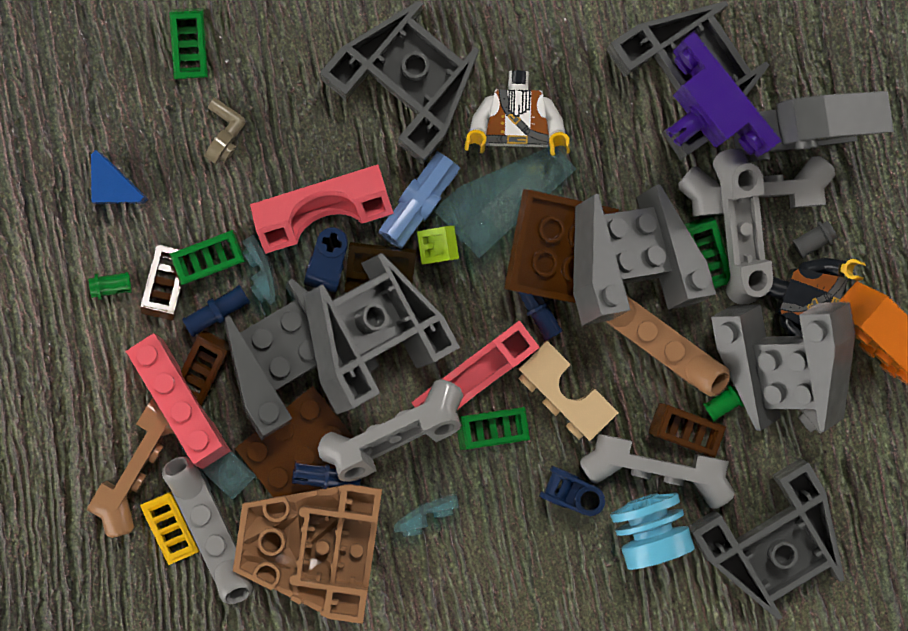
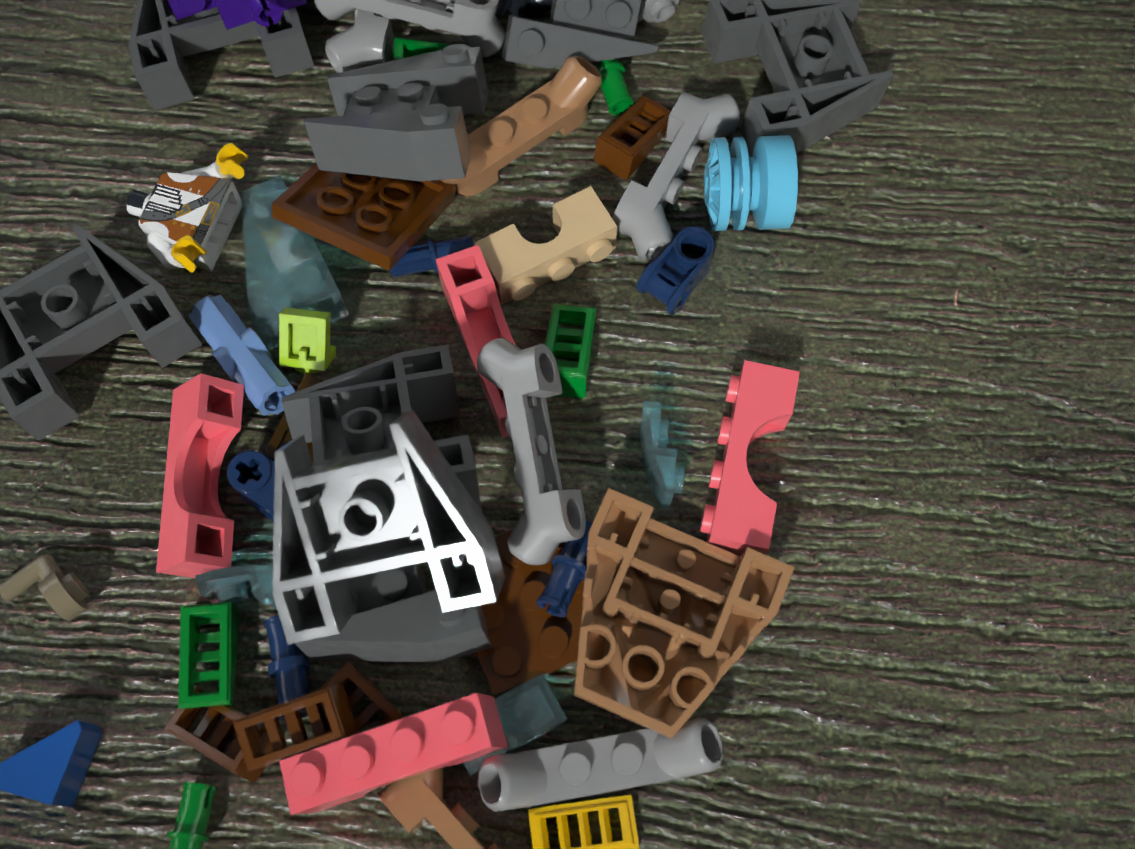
camera: 75 degrees left, 20 degrees down
none -> reddish brown slope [233,682,357,772]
none -> dark grey wedge [272,410,505,644]
none -> coral arch [700,360,800,557]

